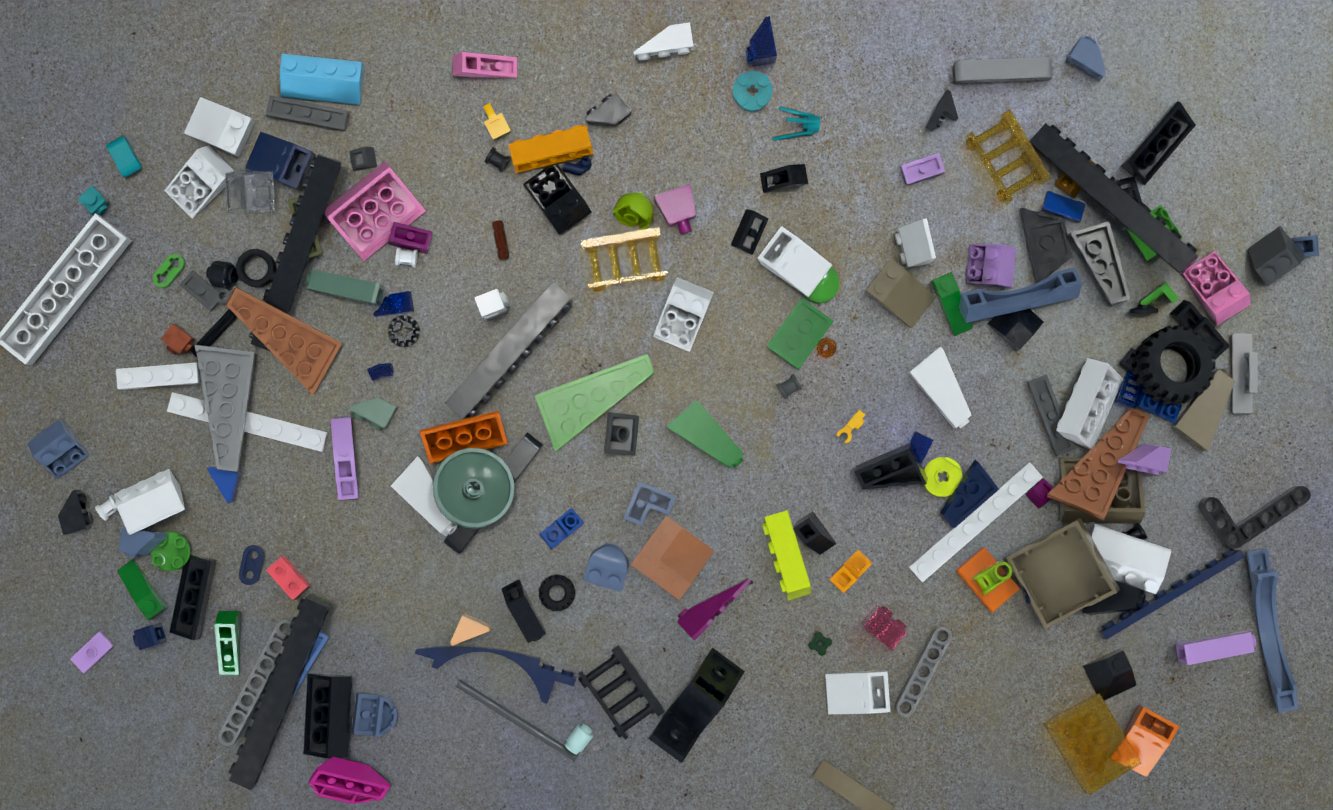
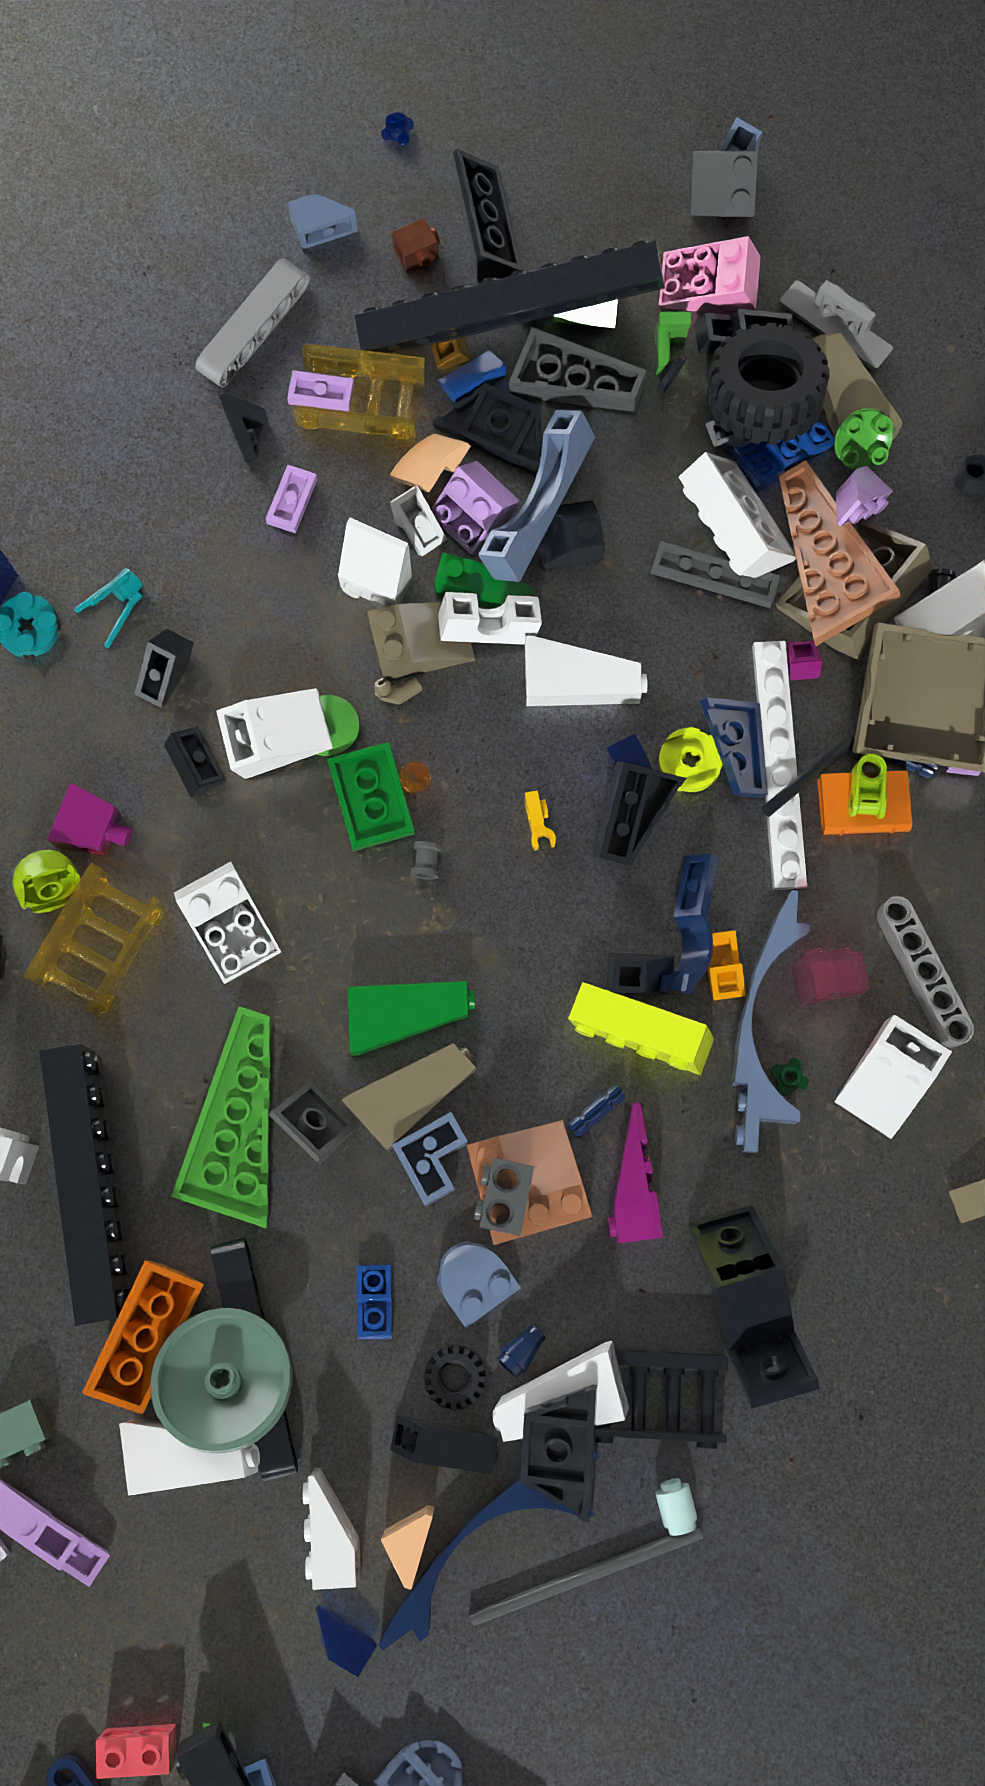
camera: 50 degrees left, 10 degrees down
none -> lavender plate [287,370,354,413]
none -> white slope [303,1468,361,1590]
none -> clear blue slope [315,1605,377,1677]
none -> dark tan slope [342,1043,476,1152]
none -> dark tan arm [374,677,423,705]
none -> clear blue plate [381,112,414,145]
none -> light nougat slope [390,433,471,492]
none -> white slope [390,485,447,556]
none -> copper brick [392,217,441,273]
none -> white arch [438,592,542,644]
none -> dark grey brick [474,1158,534,1236]
none -> white slope [493,1341,629,1442]
none -> dark blue cone [496,1325,546,1377]
none -> black wing [520,1385,598,1522]
none -> dark blue axle [568,1084,626,1137]
none -> dark blue piece [659,853,719,995]
none -> sand blue slope [730,890,810,1154]
none -> black bar [761,735,855,817]
none -> bright green dish [834,408,893,470]

